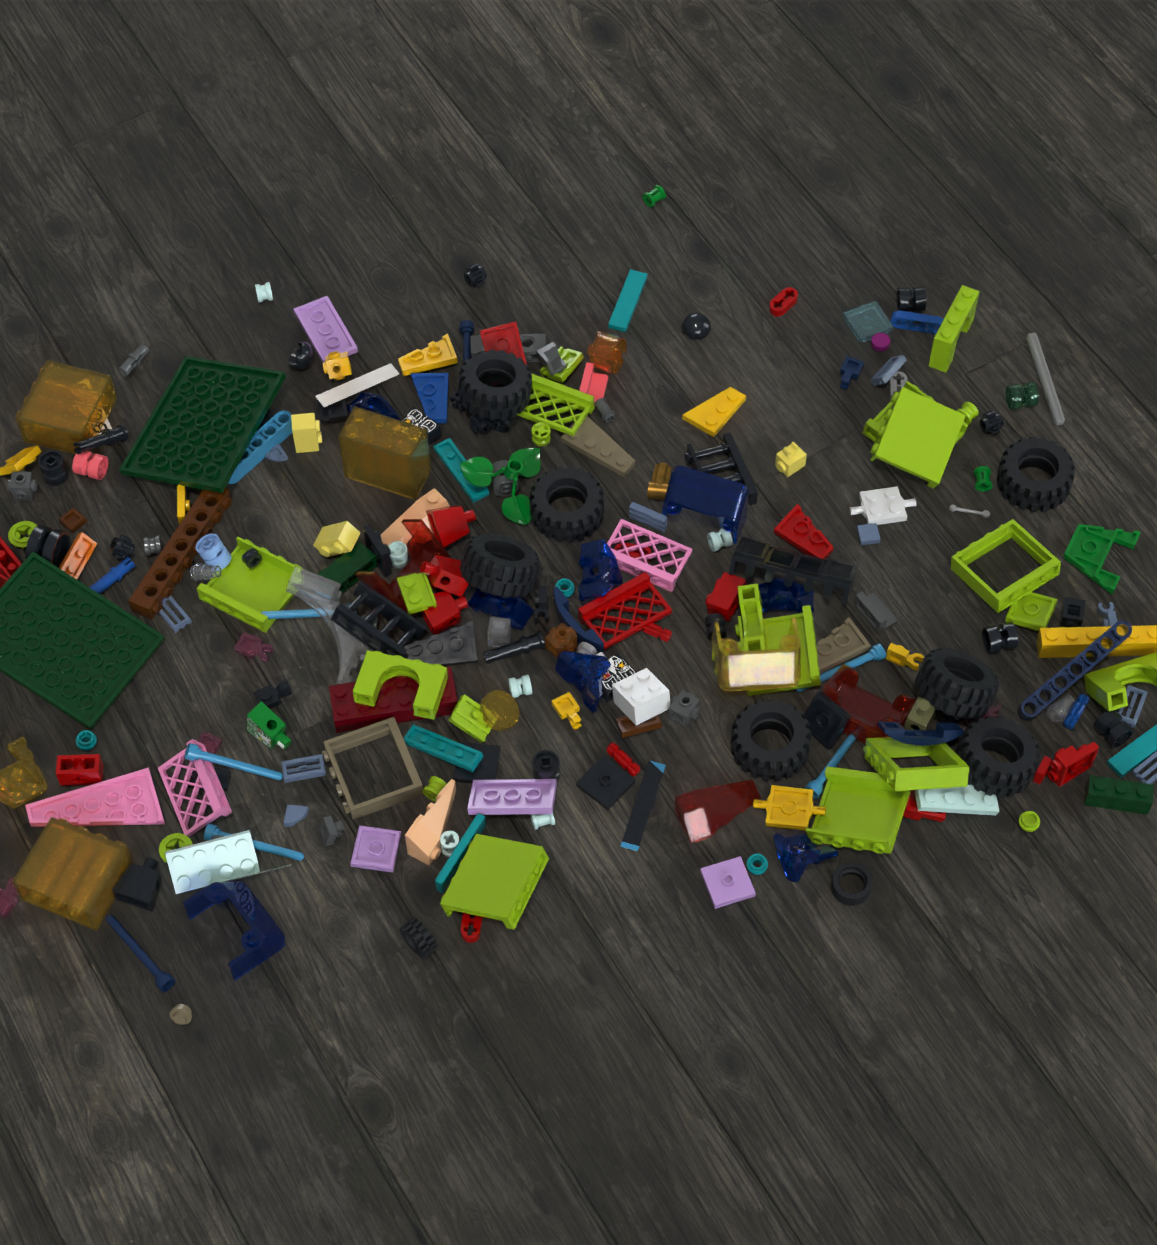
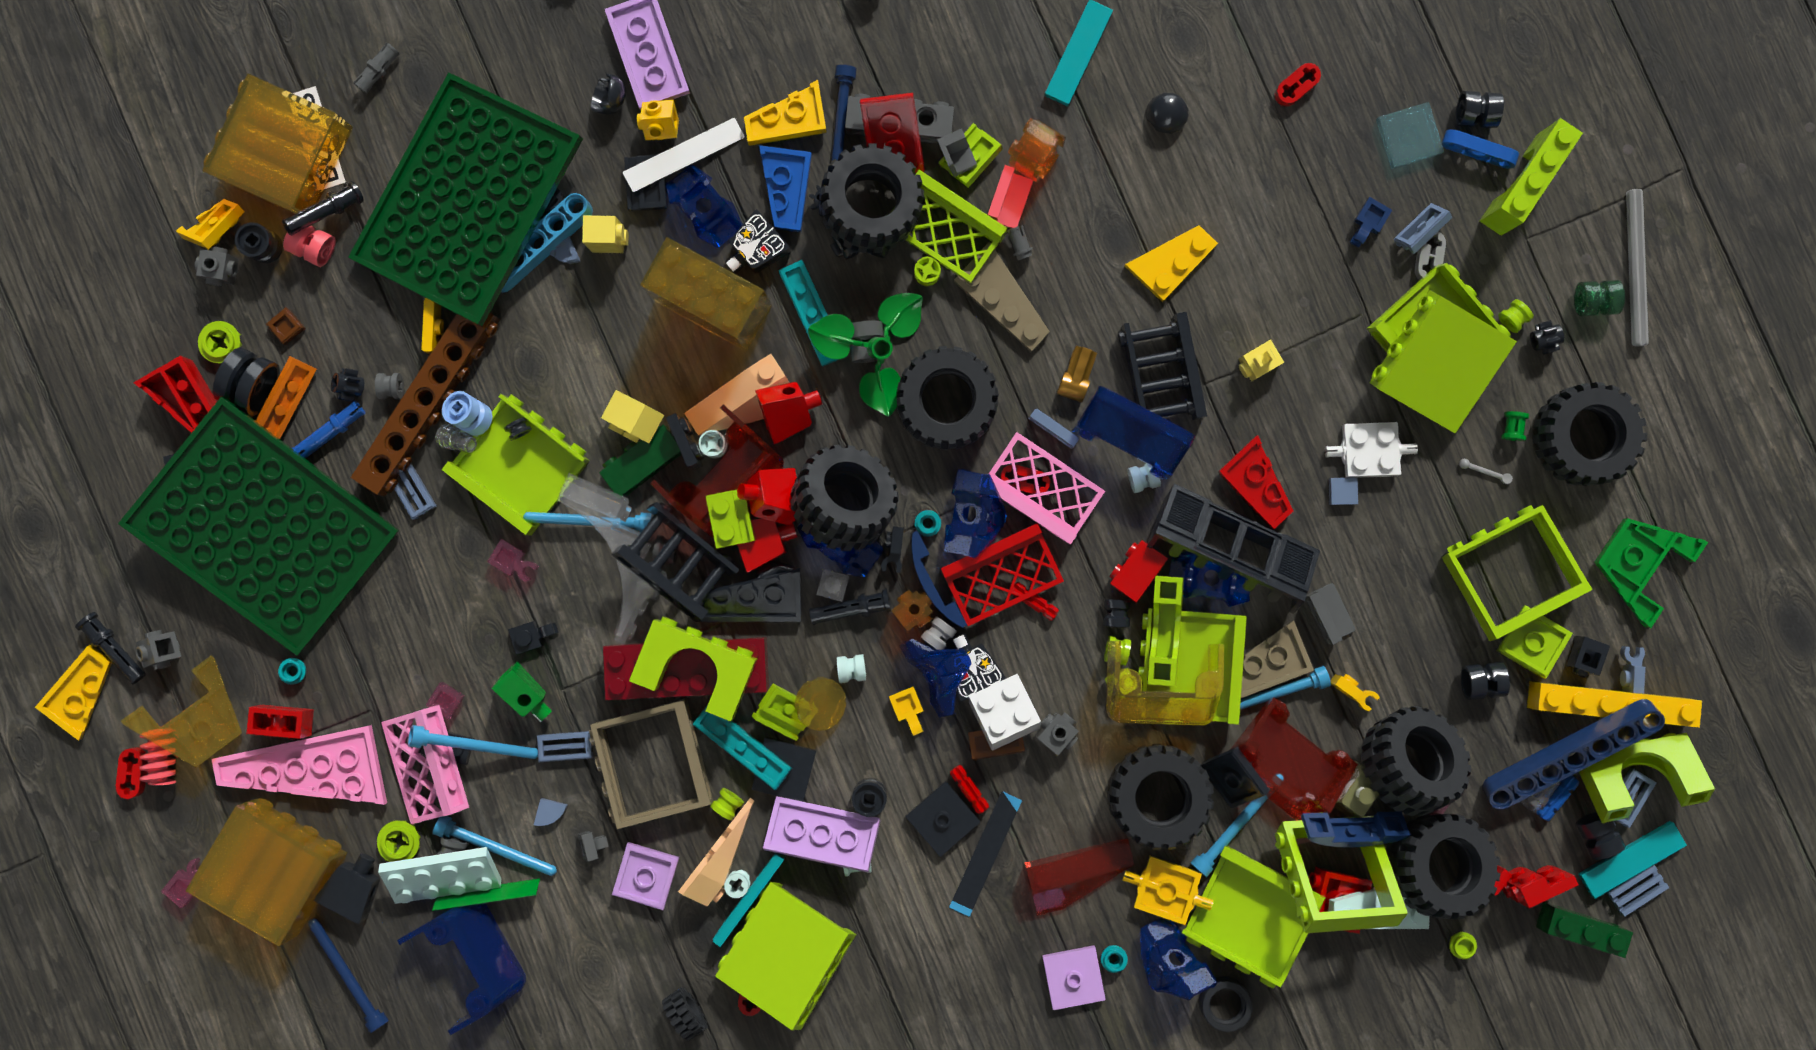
camera: 10 degrees right, 30 degrees up
magenta tile [871,333,890,352] -> none

